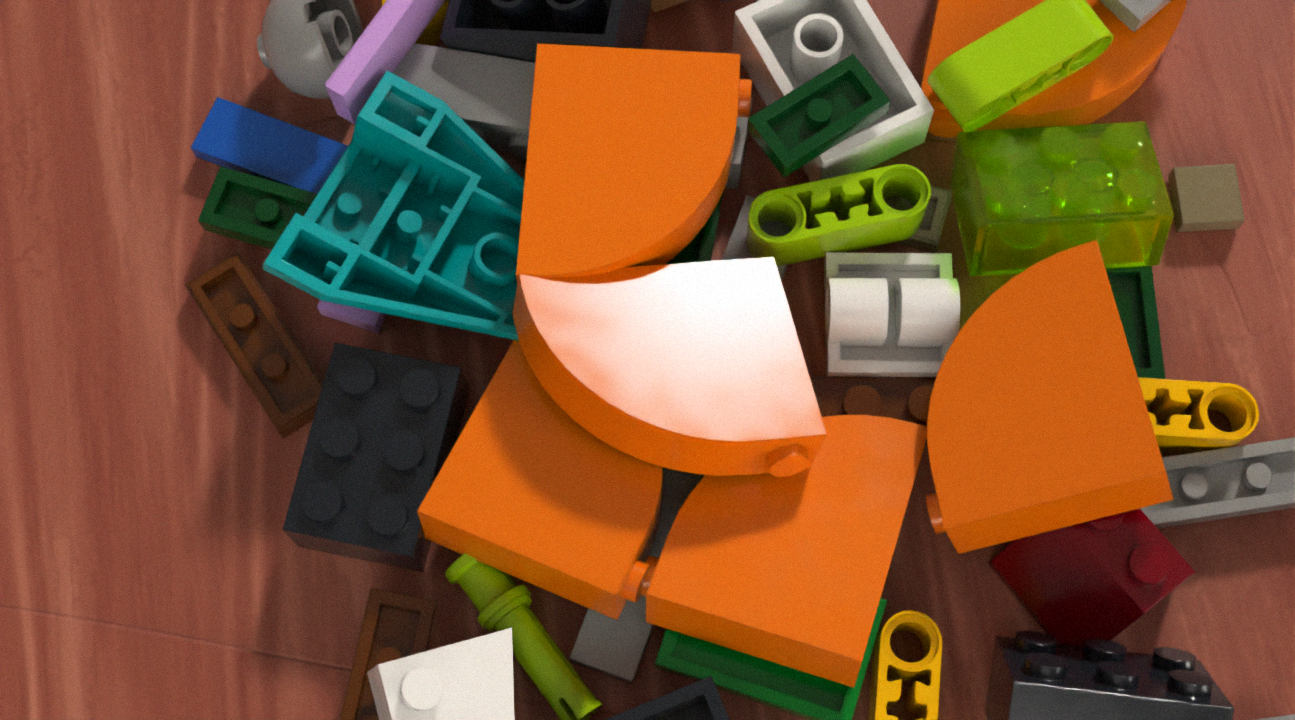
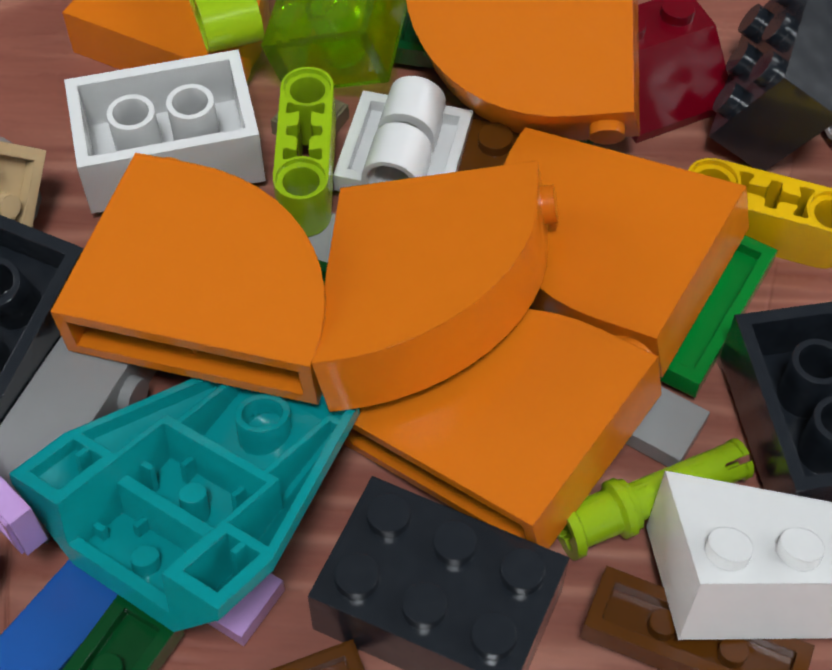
camera: 80 degrees left, 15 degrees down
dark green plate [747,54,891,178] -> none

